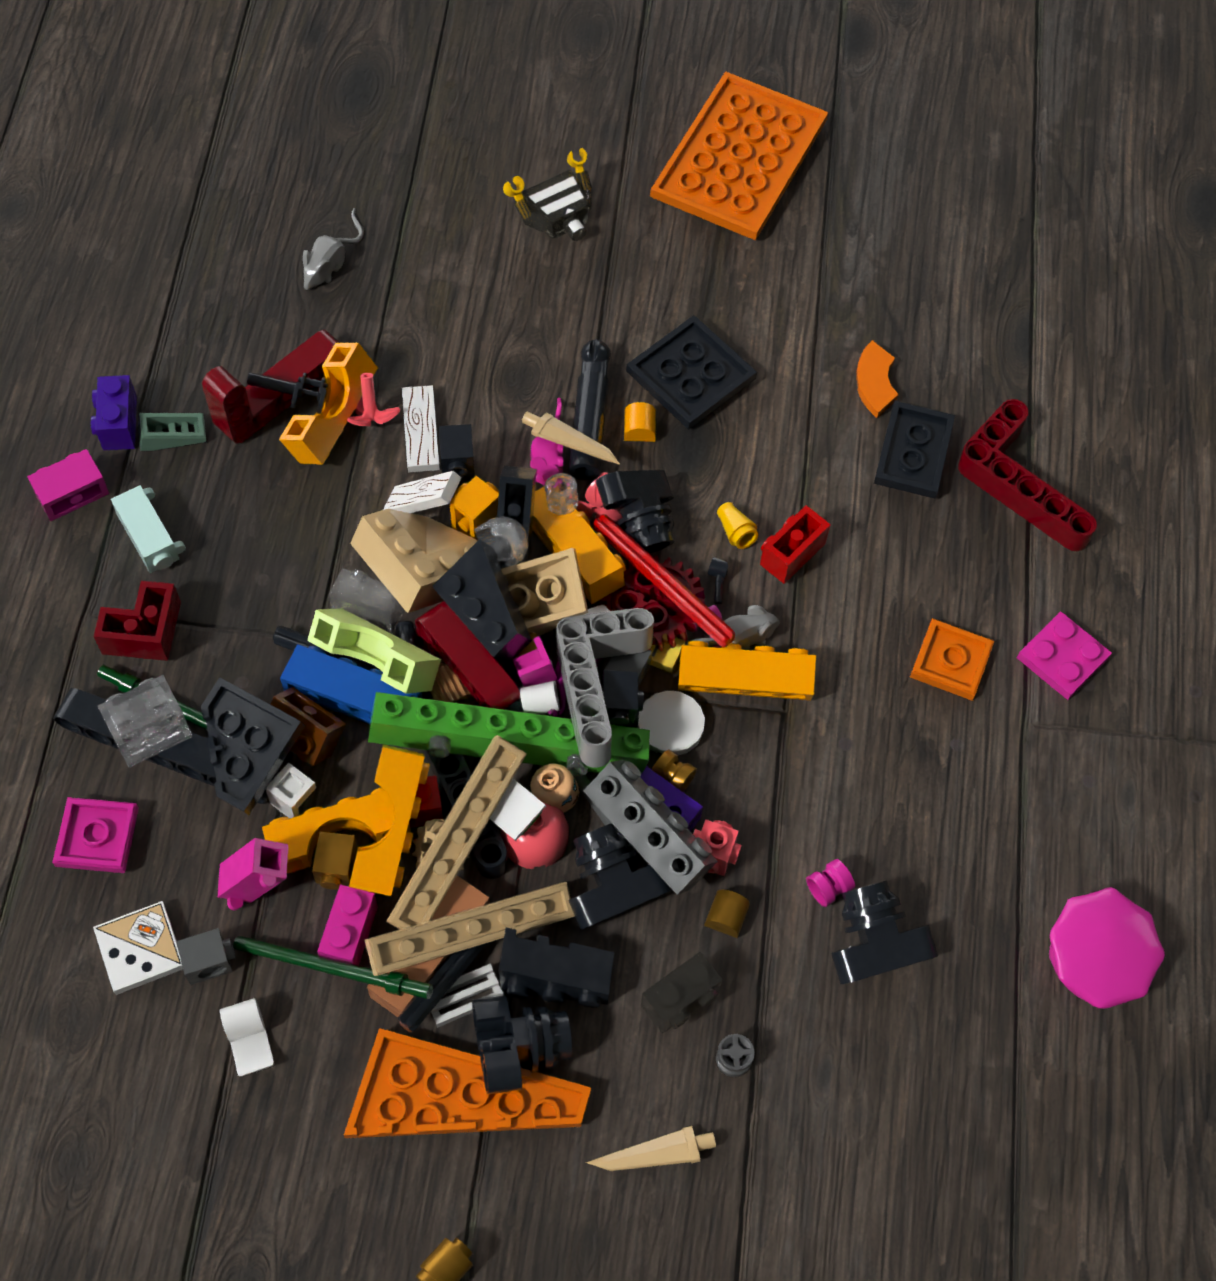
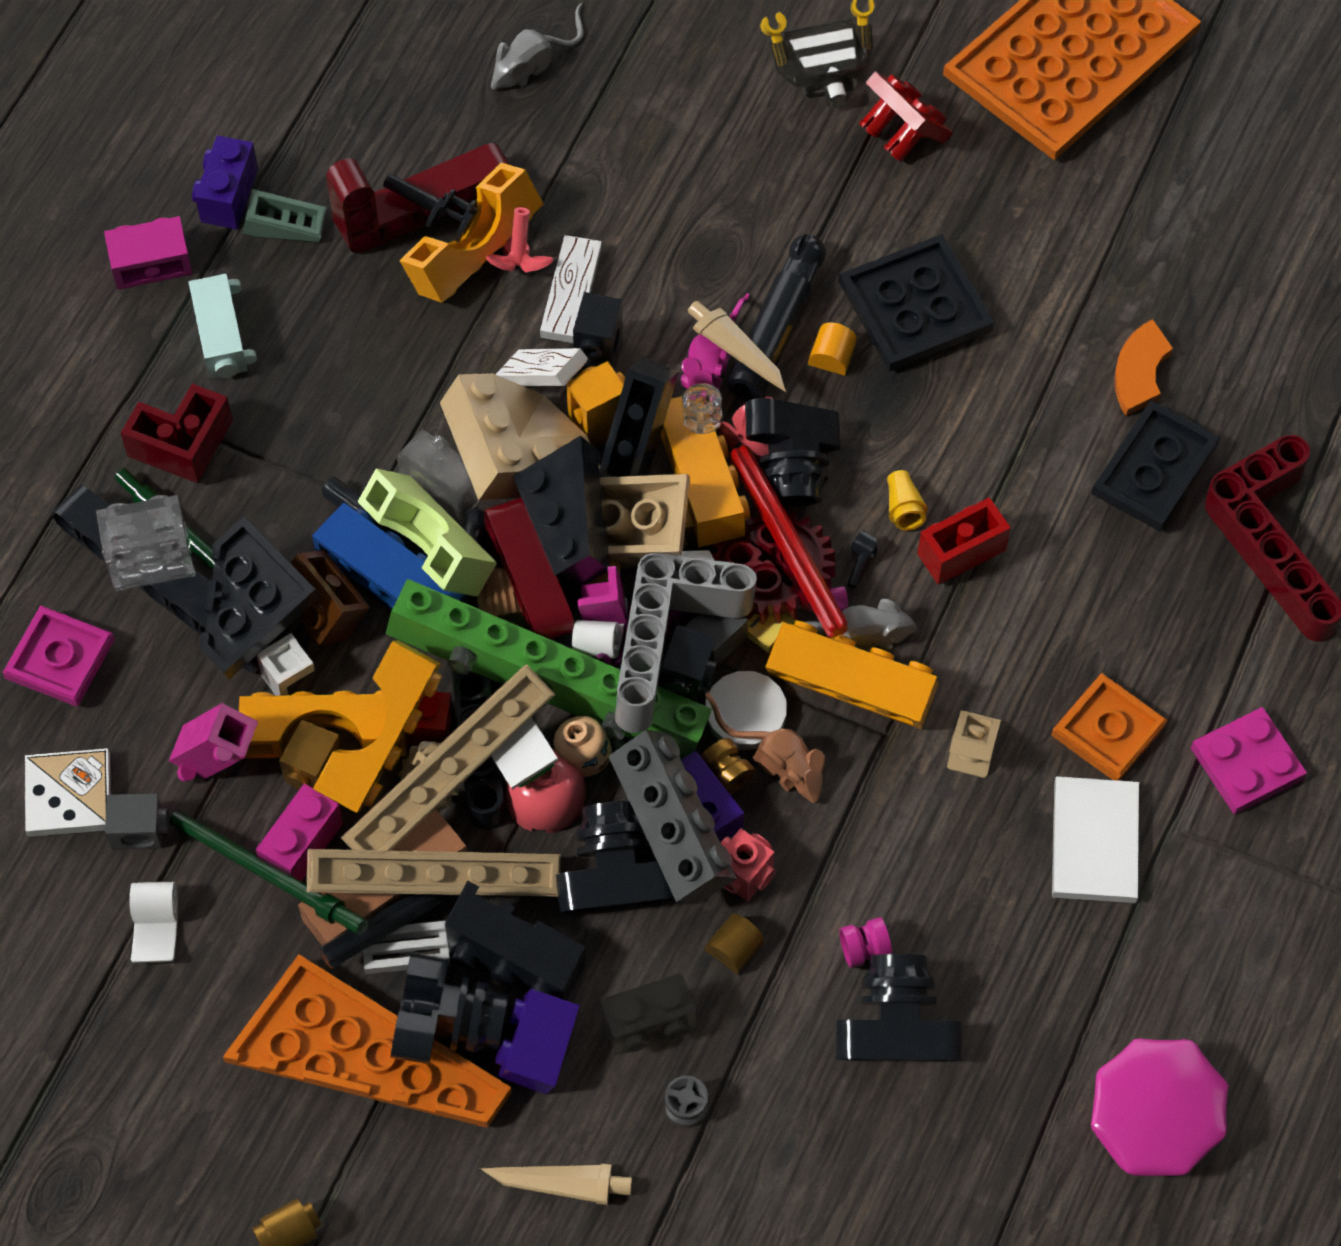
camera: 20 degrees right, 0 degrees up
clear hair [474,516,529,567] -> none
none -> dark purple brick [495,989,580,1095]
none -> nougat animal [705,693,825,803]
none -> red plate [859,71,953,162]
none -> tan slope [947,710,1001,778]
none -> white tile [1052,777,1139,903]

